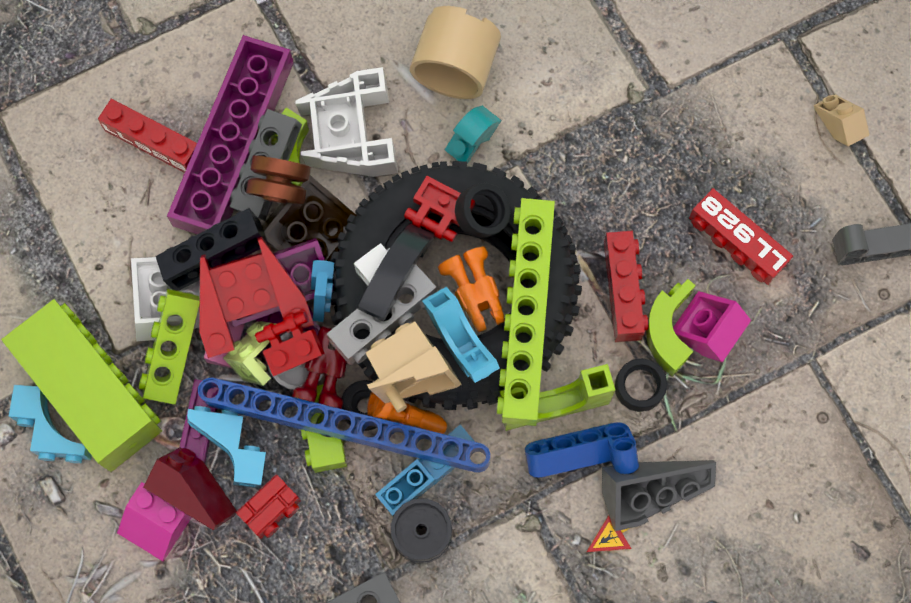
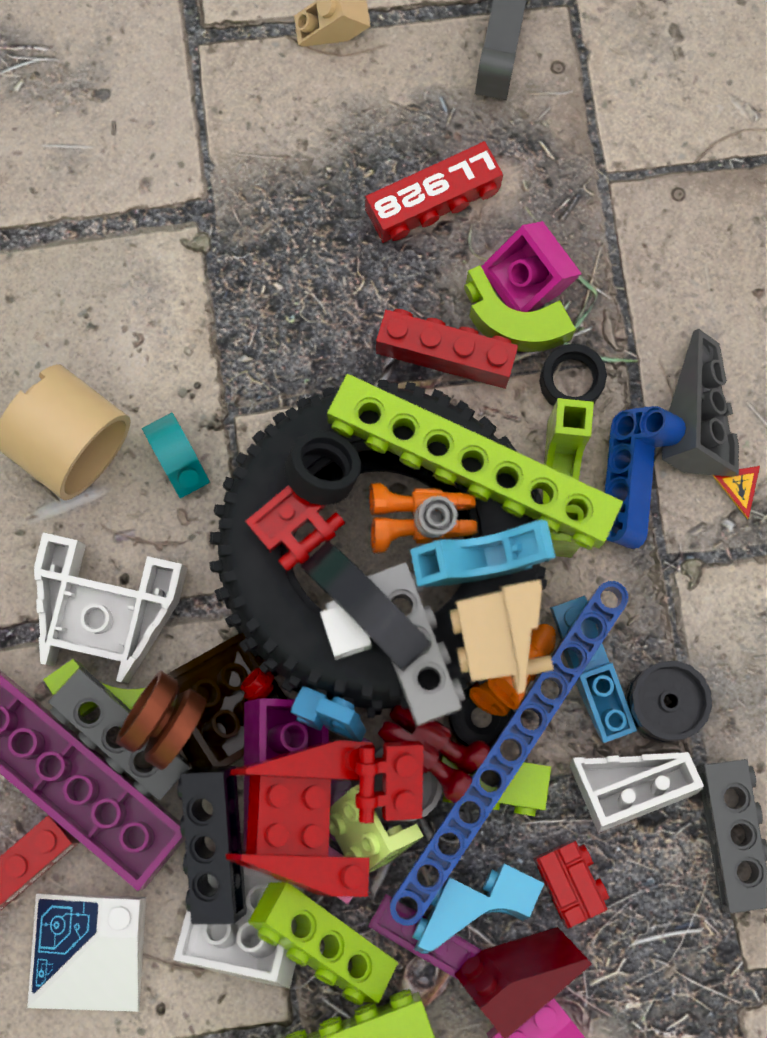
camera: 75 degrees left, 5 degrees up
none -> white slope [27,893,146,1012]
none -> red plate [240,668,274,701]
none -> light grey wheel [414,496,457,538]
none -> white wedge [570,752,704,833]

